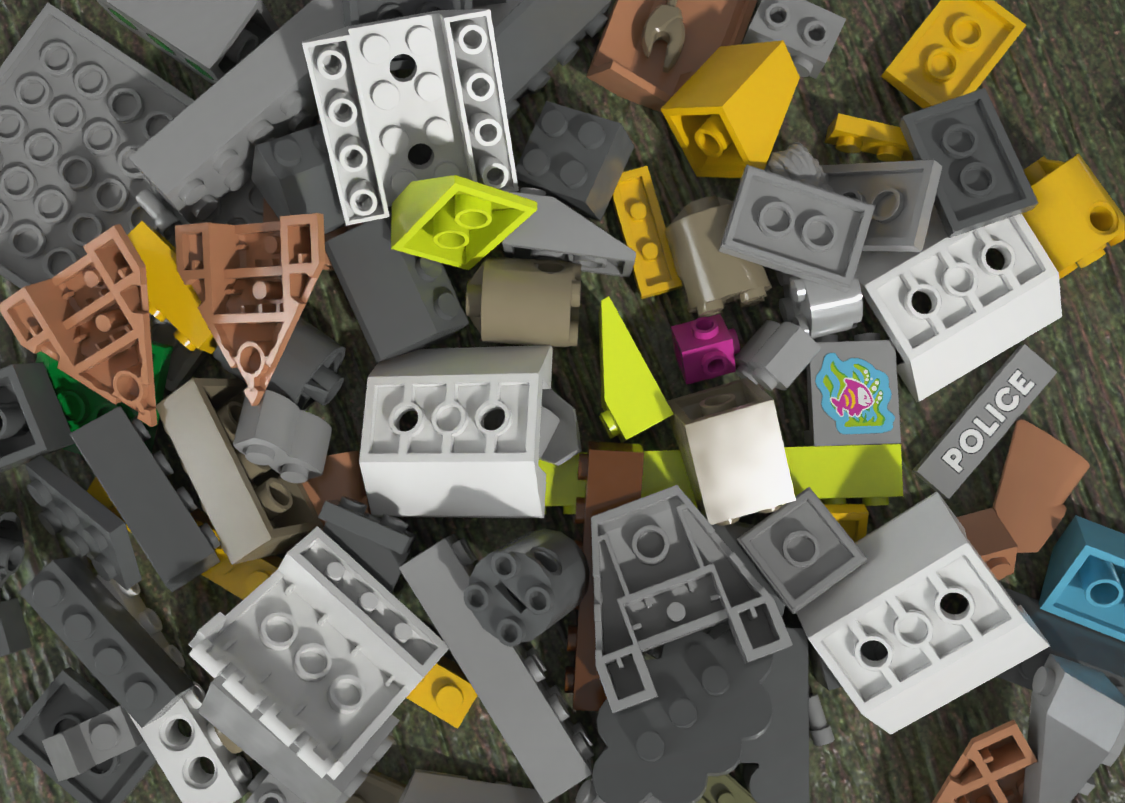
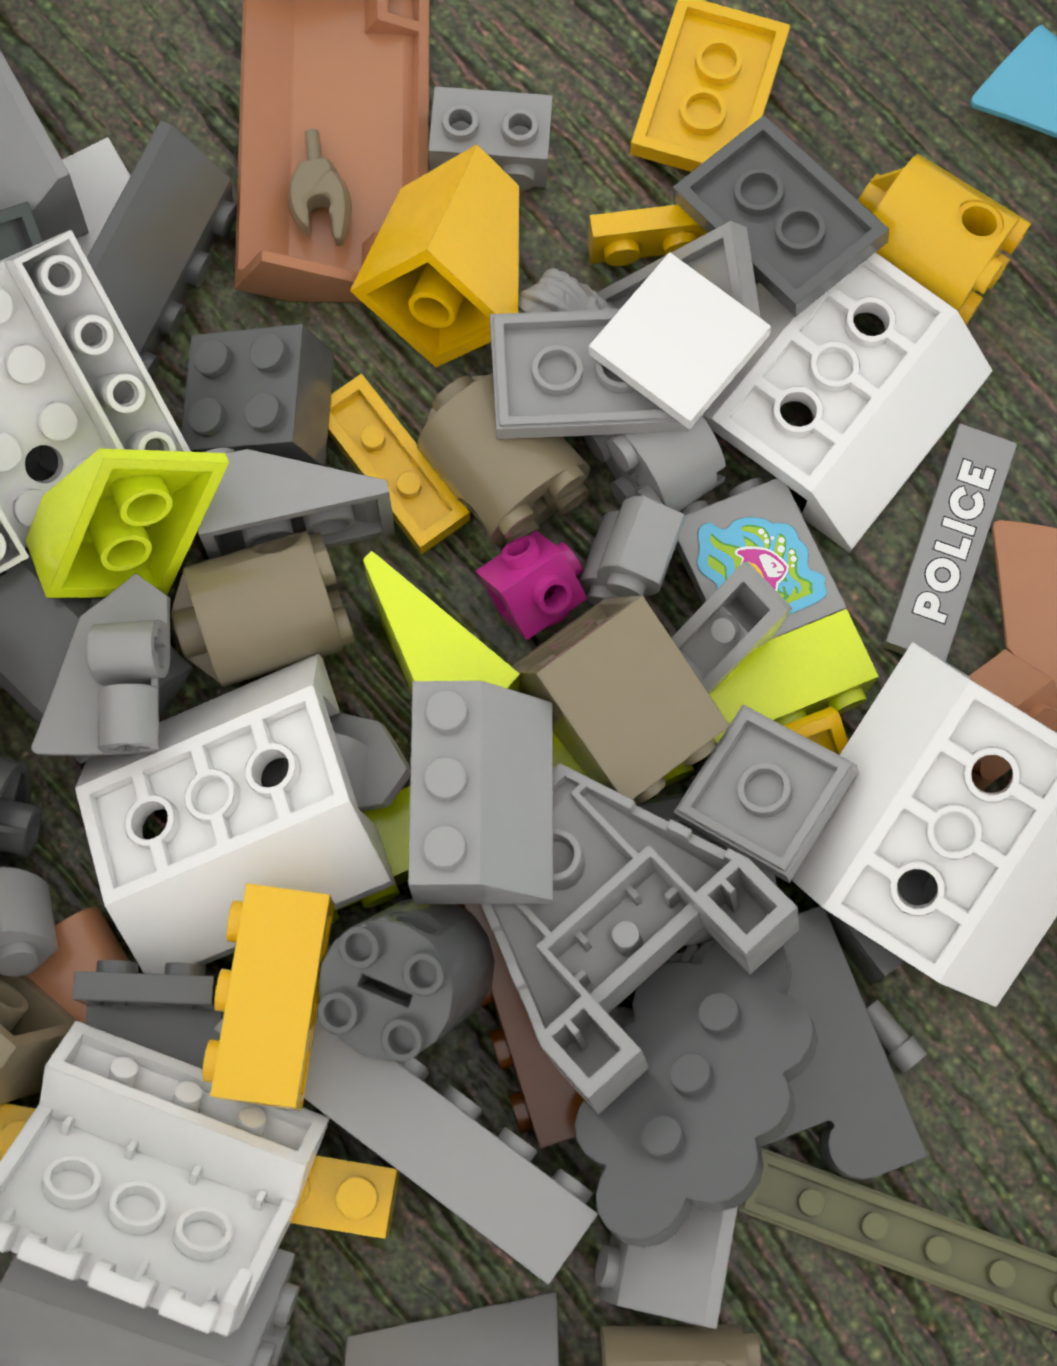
camera: 25 degrees left, 10 degrees down
none -> light grey panel [31,573,170,756]
none -> yellow brick [202,883,335,1111]
none -> light grey slope [409,681,553,904]
none -> white tile [589,252,771,430]
none -> light grey slope [672,561,792,694]

